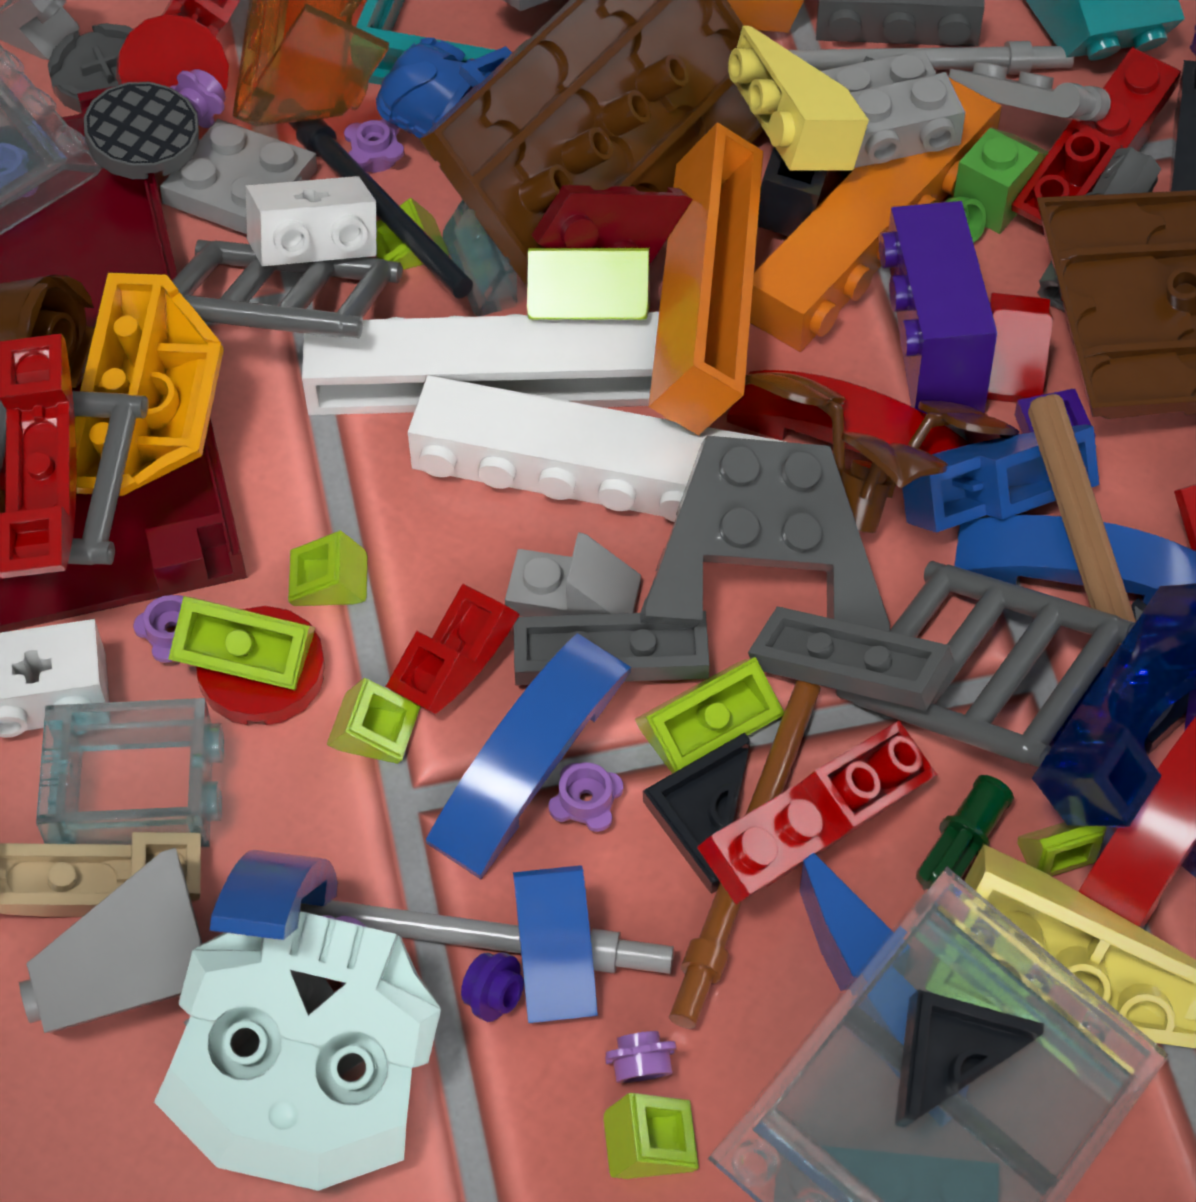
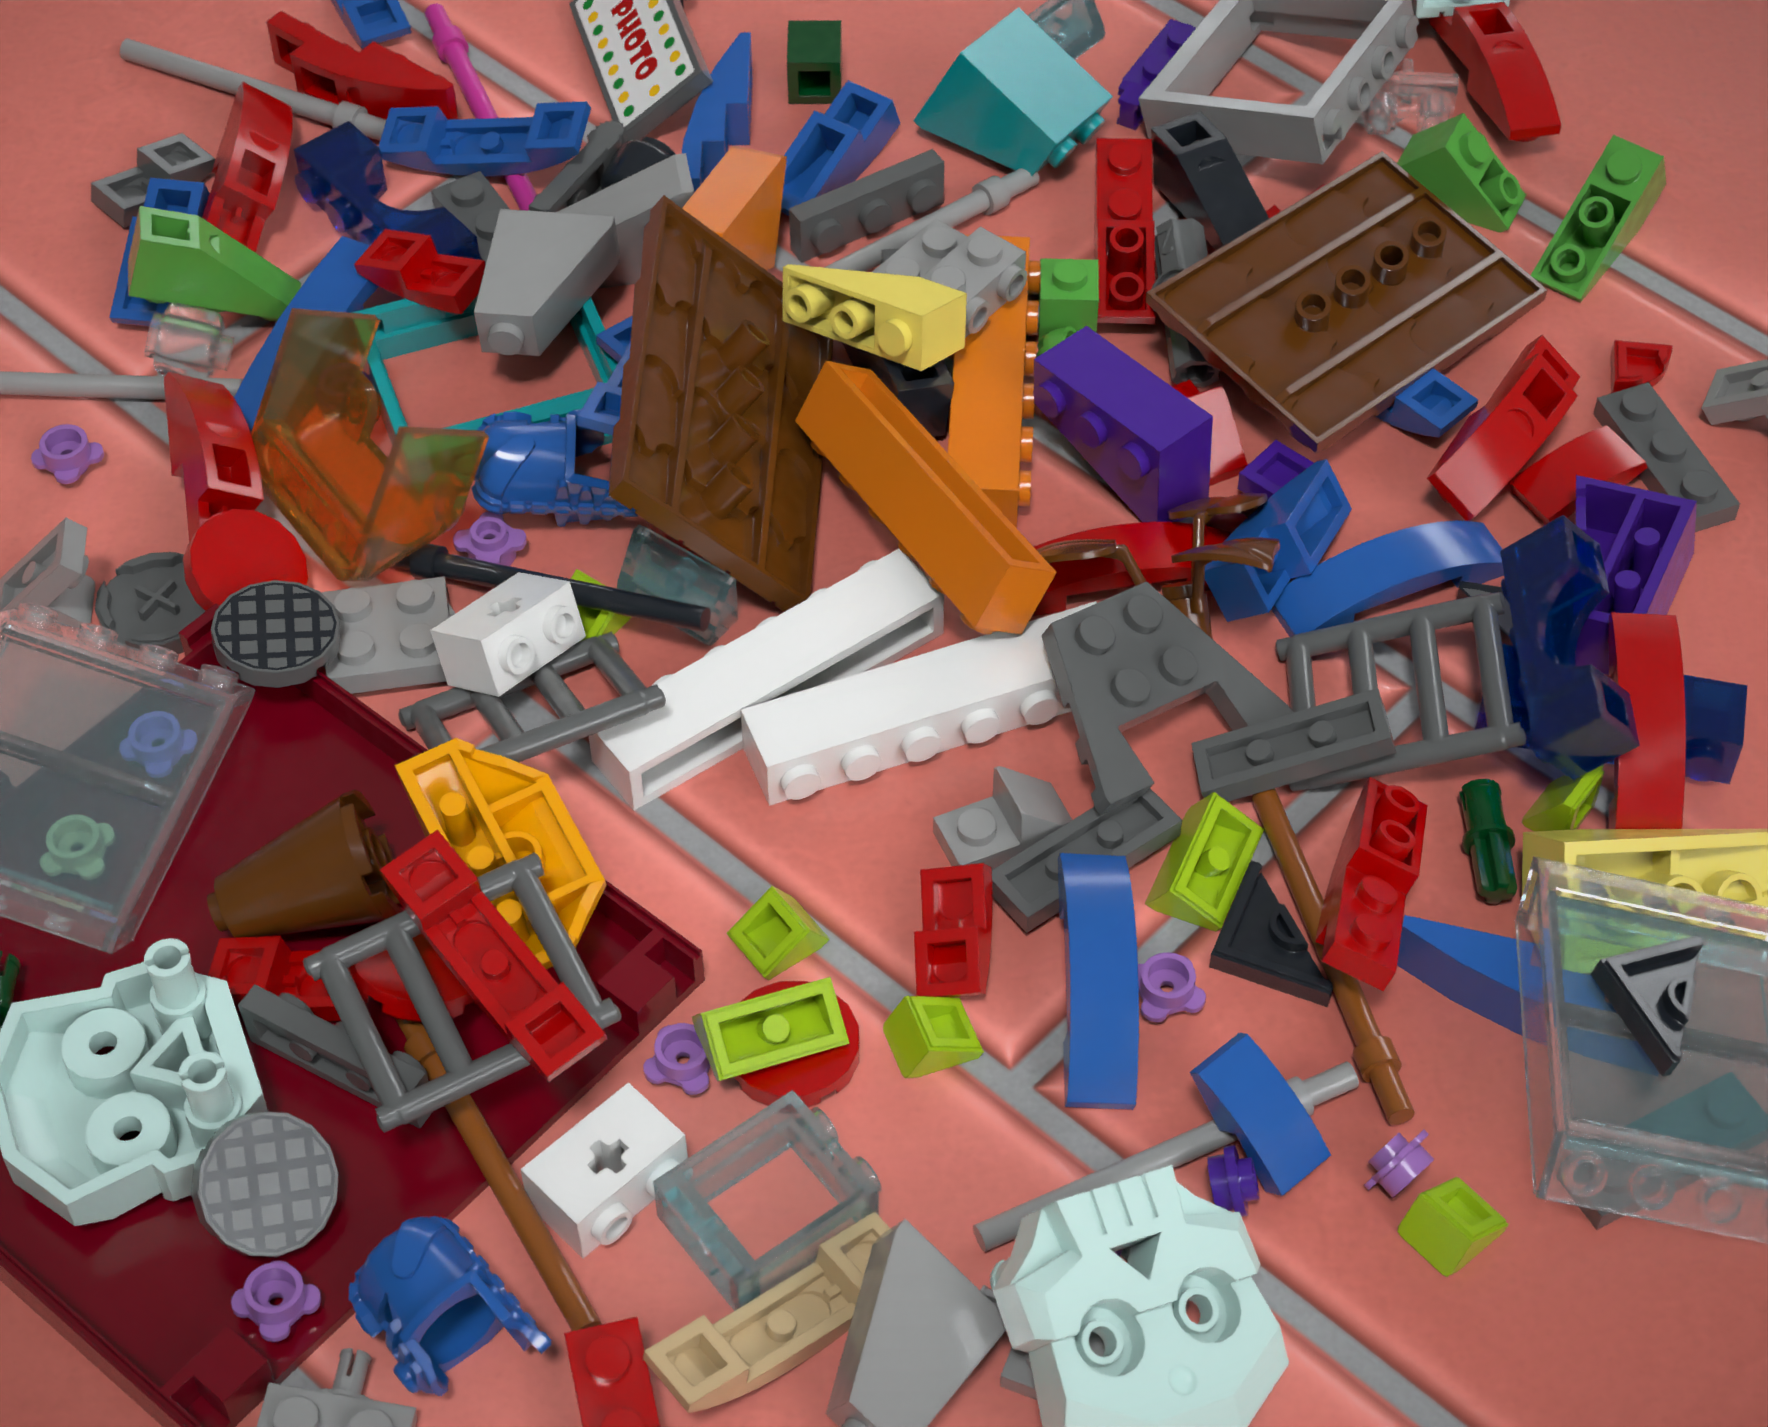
camera: 35 degrees left, 5 degrees down
medium lavender plate [171,69,226,128] -> none
blue slope [210,850,338,940] -> none
slope [527,248,650,320] -> none
dark red wing [531,185,693,266] -> none
light grey plate [949,61,1111,121] -> none
medium nougat axle [1028,394,1153,691] -> none

